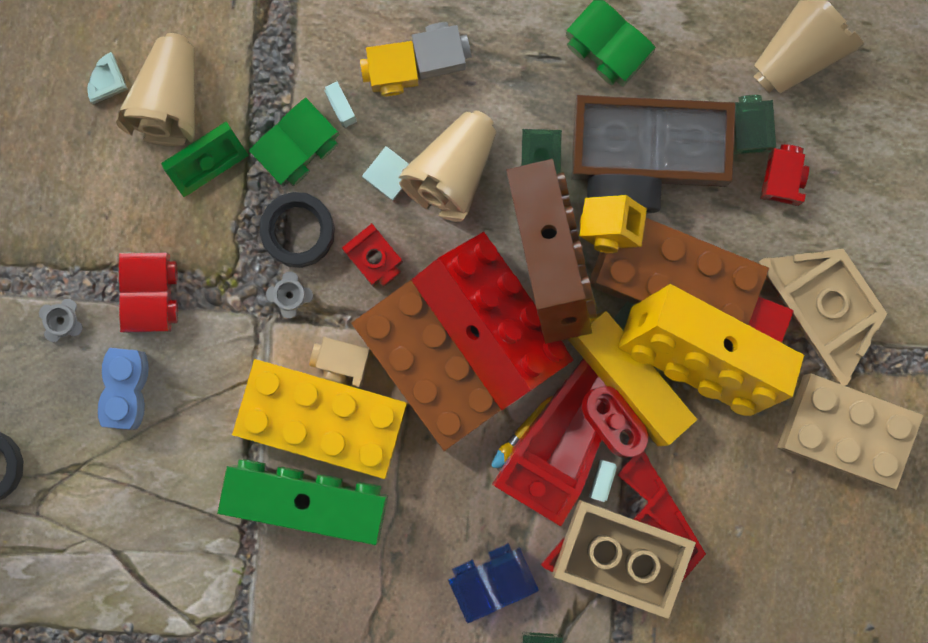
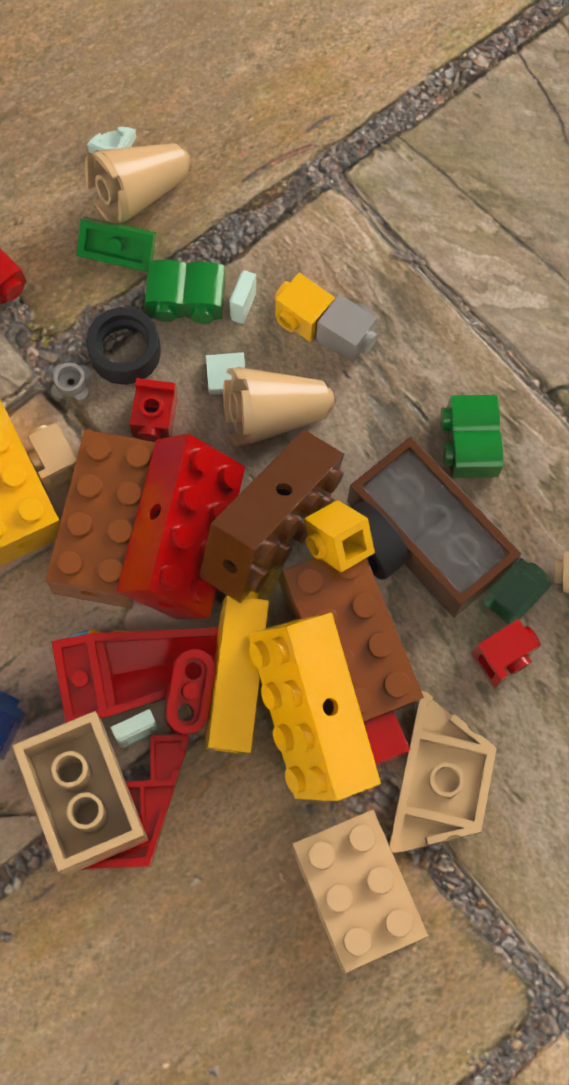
camera: 45 degrees right, 15 degrees down
clear green brick [520,129,562,174] -> none

